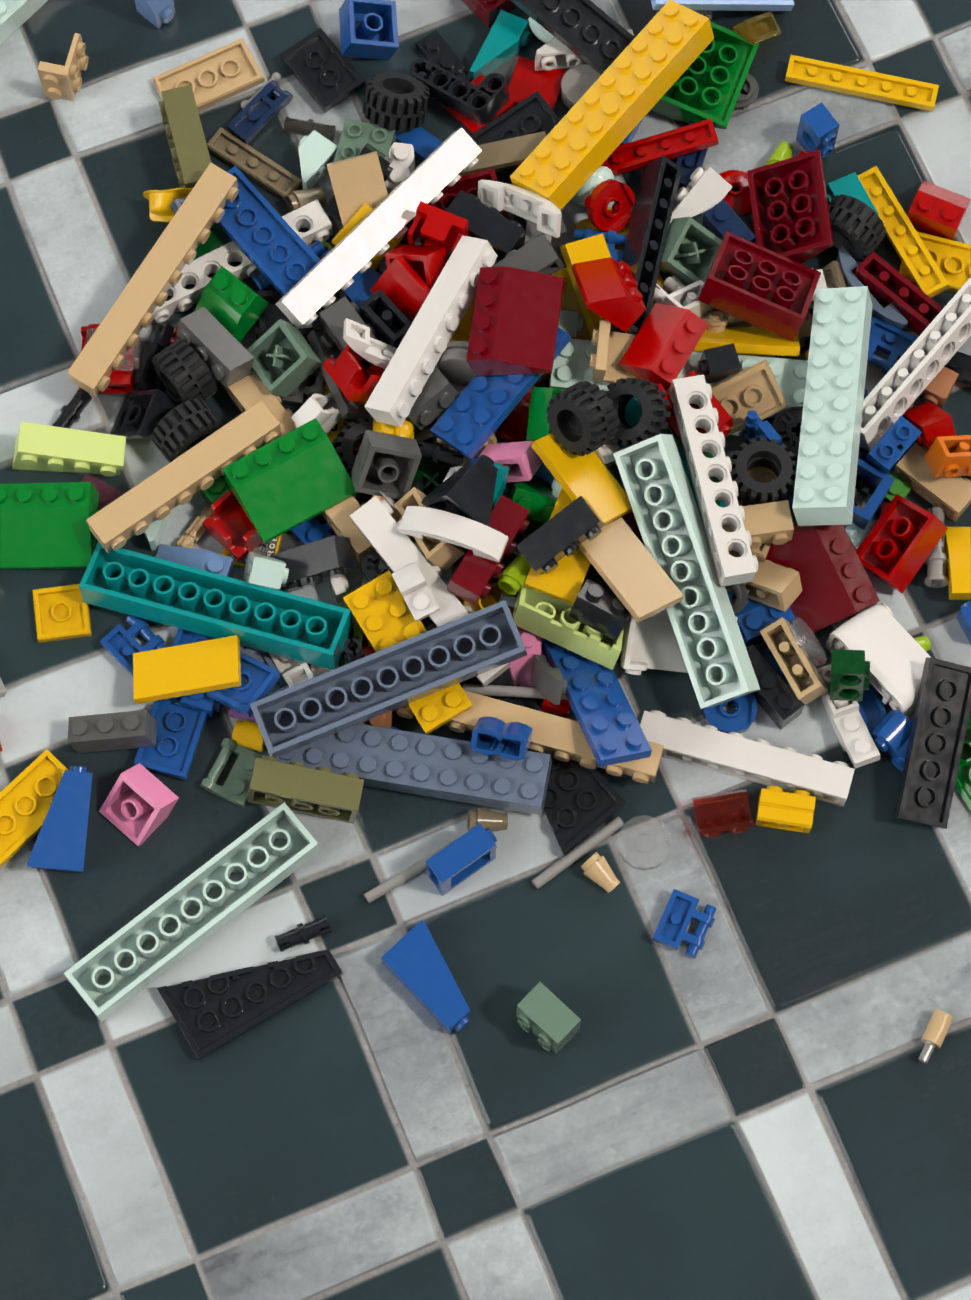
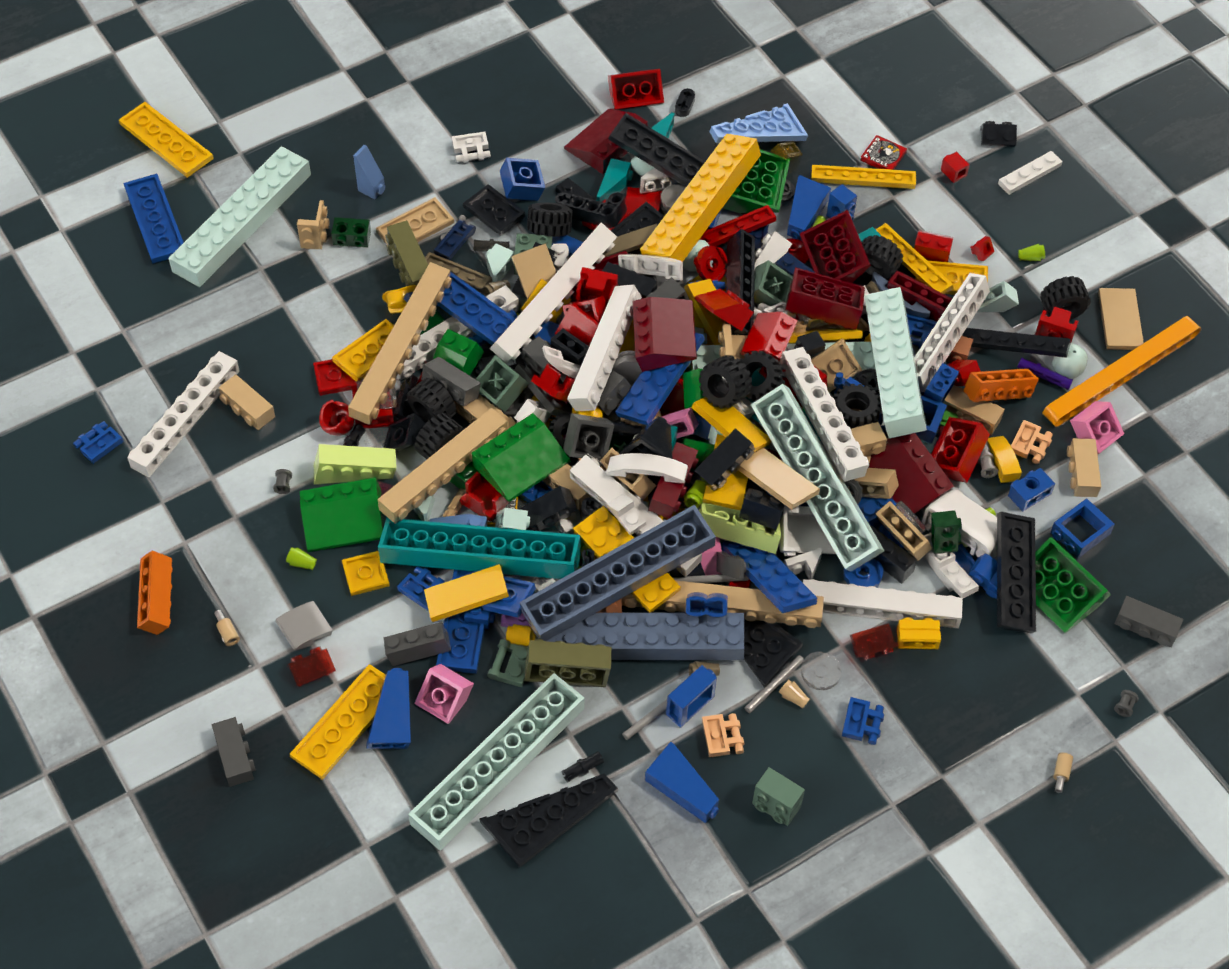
camera: 10 degrees left, 15 degrees down
none -> red tile [313,359,355,396]
none -> red piece [319,400,354,436]
none -> dark green brick [331,217,371,248]
none -> yellow tile [332,319,394,382]
none -> light nougat plate [702,713,744,757]
none -> white slope [784,548,822,579]
none -> blue slope [787,175,831,242]
none -> tile [860,135,907,170]

